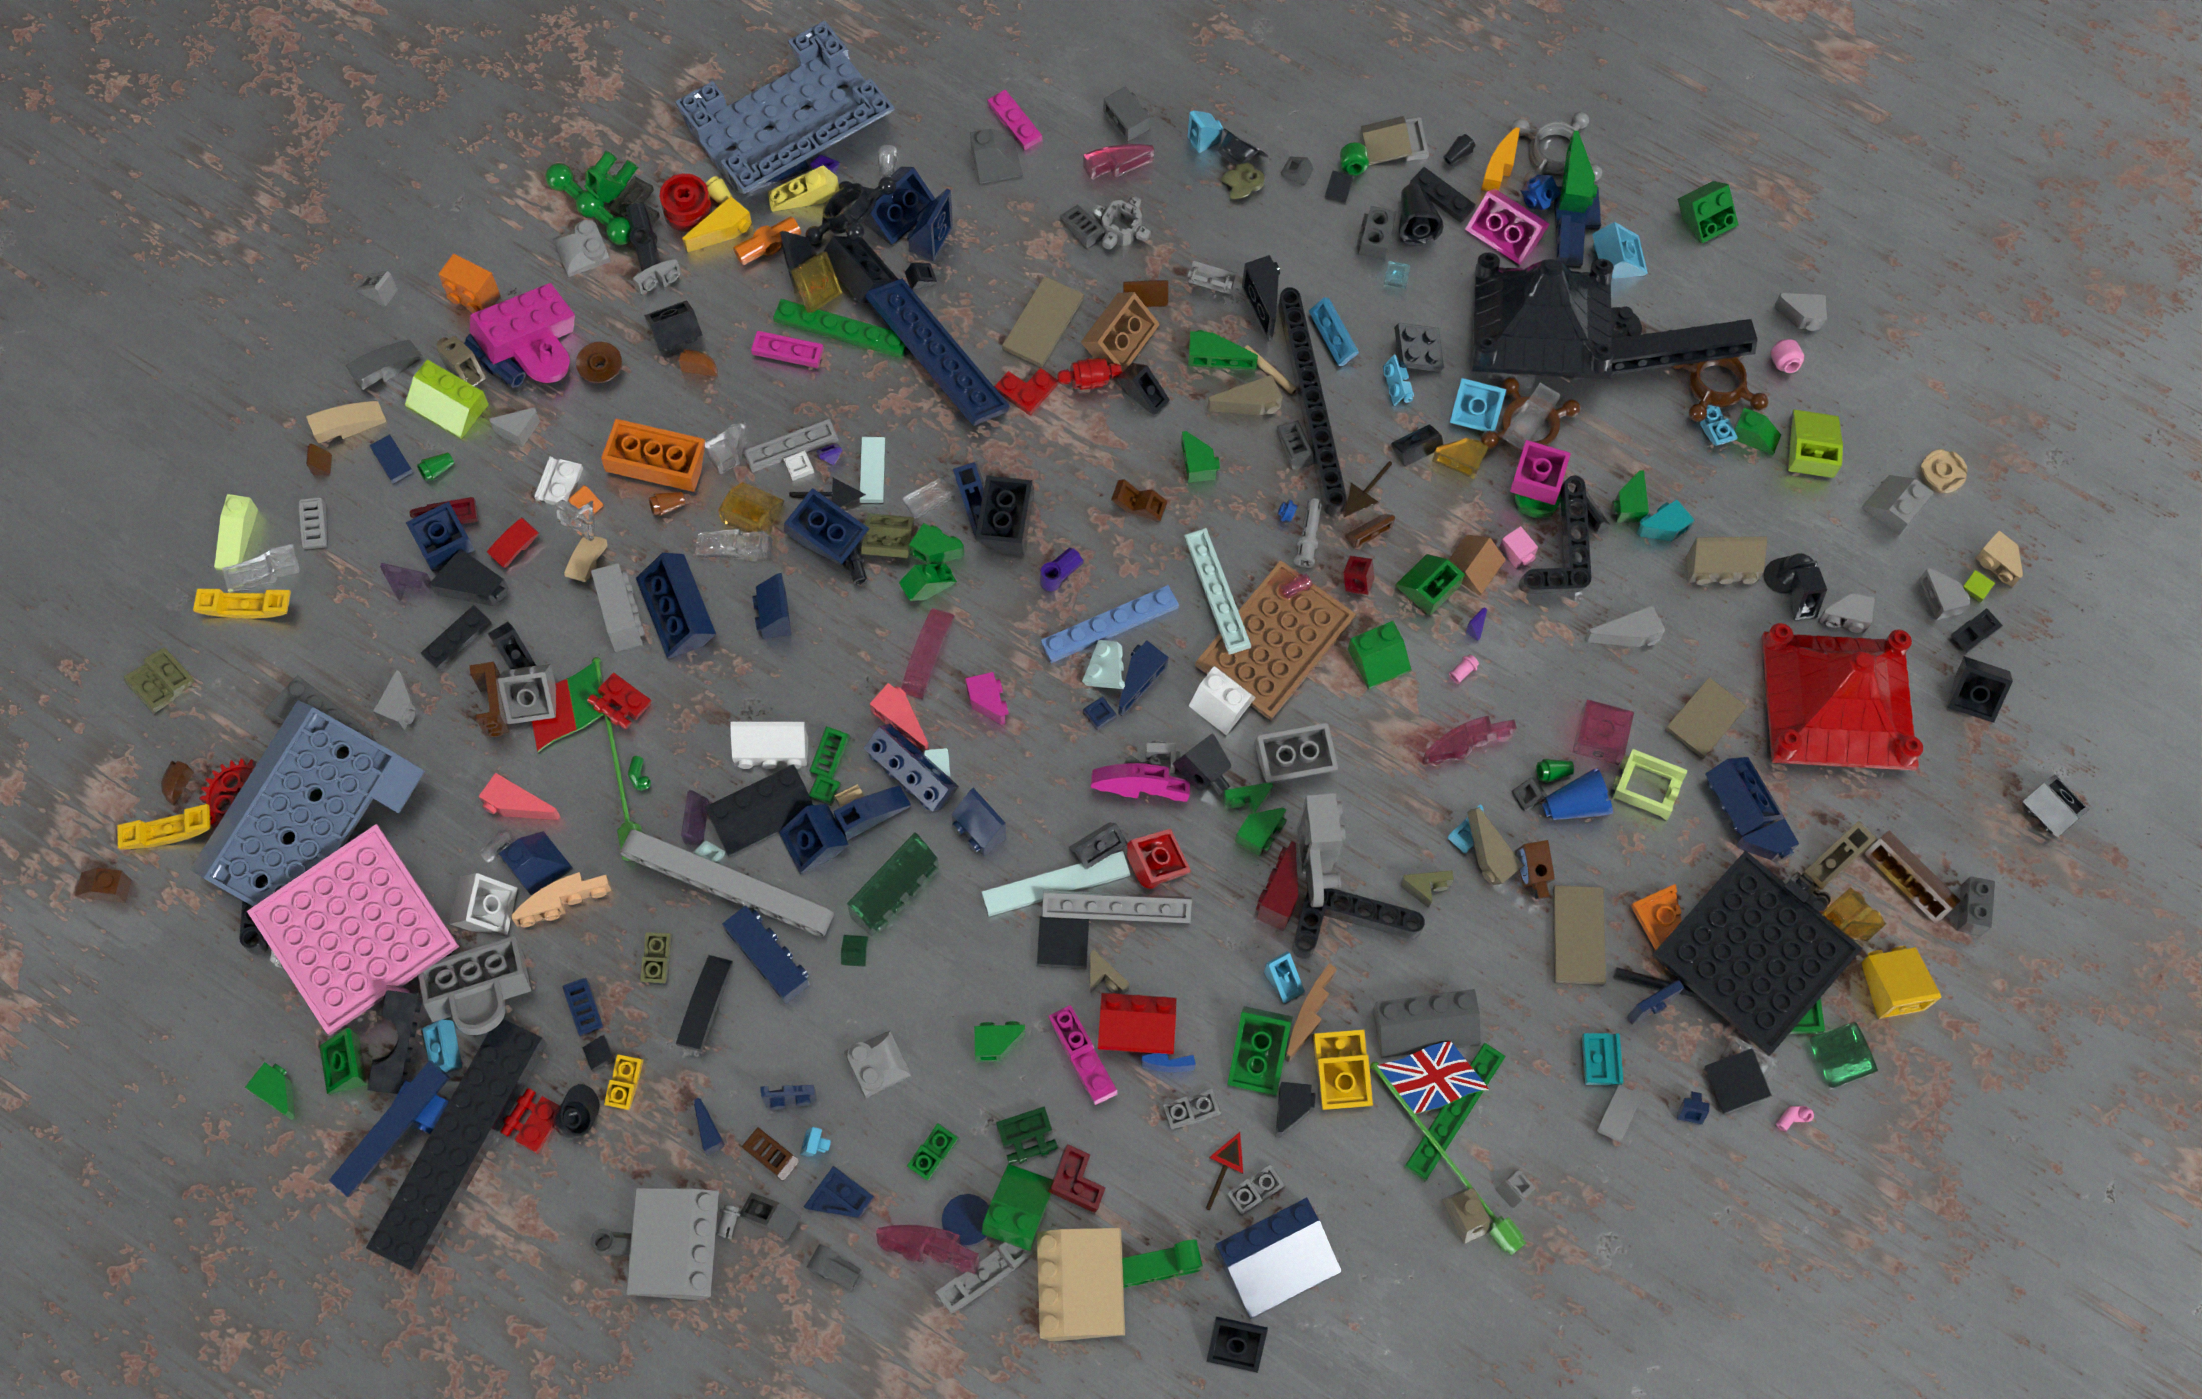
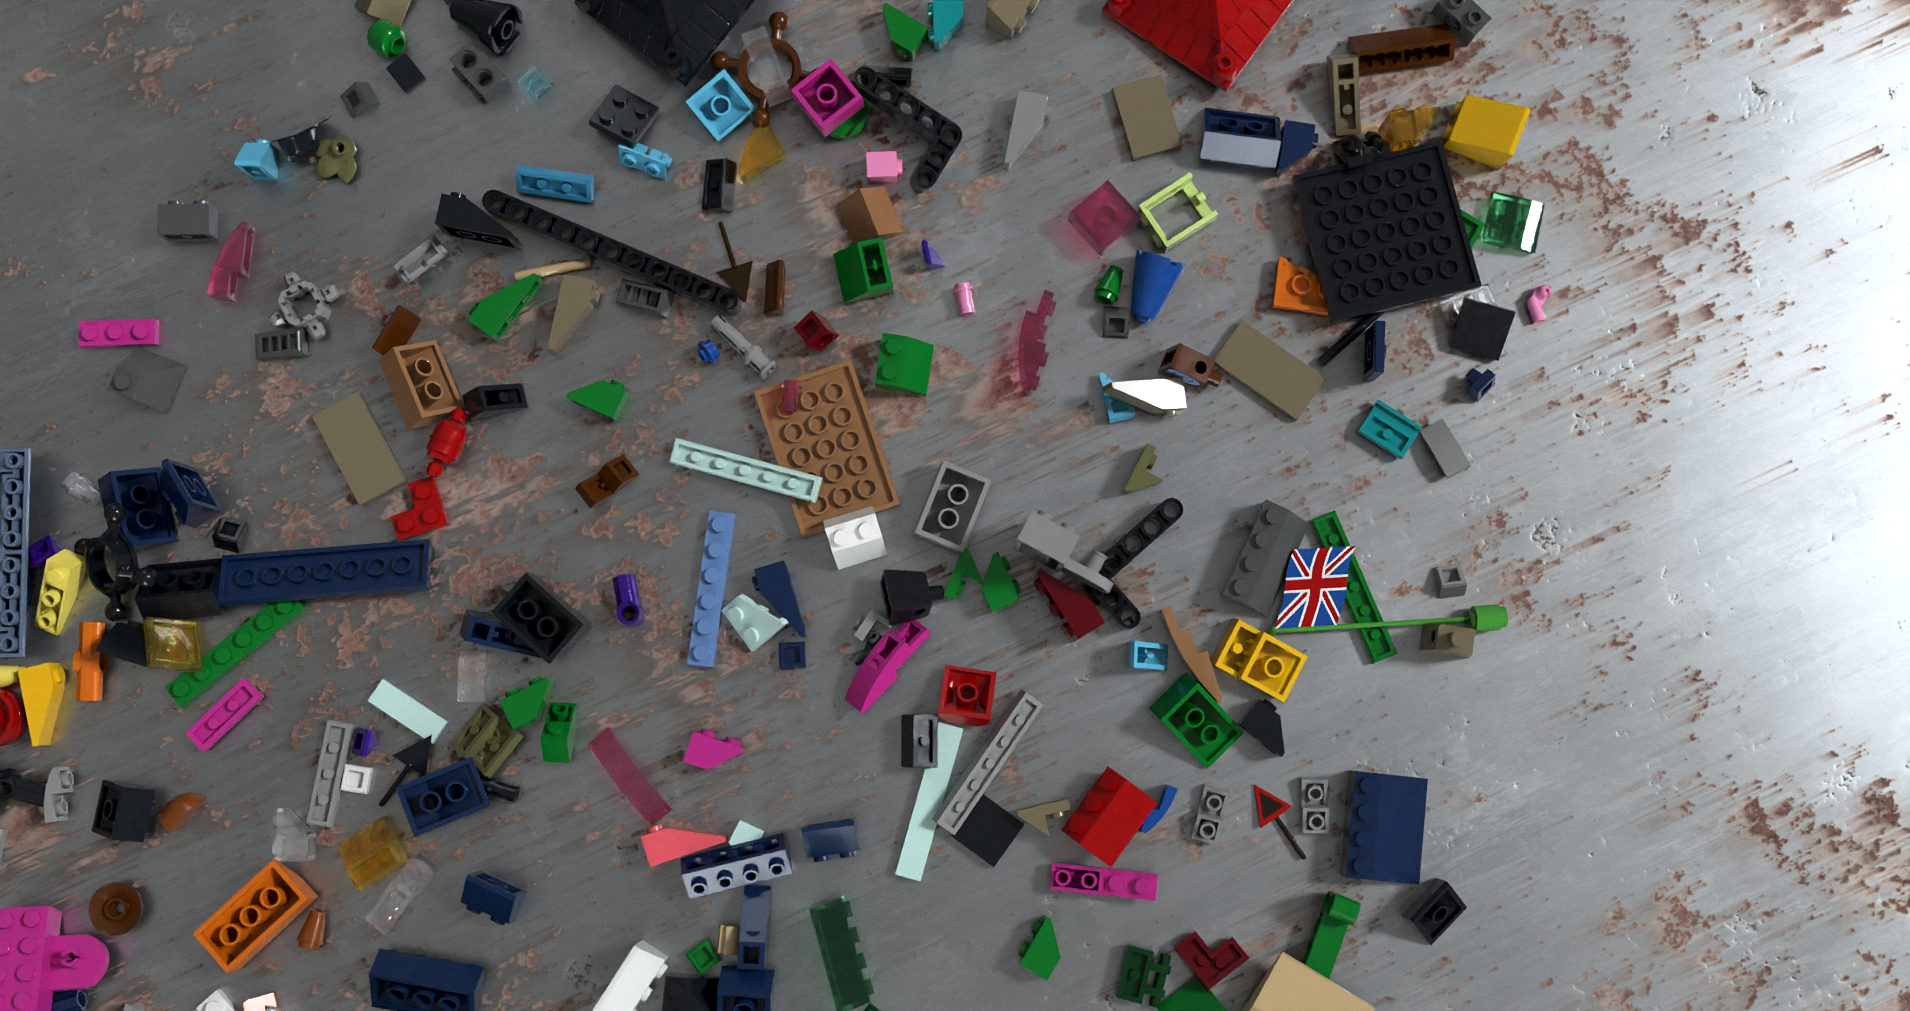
camera: 55 degrees left, 15 degrees up
green slope [809,726,850,779] -> none

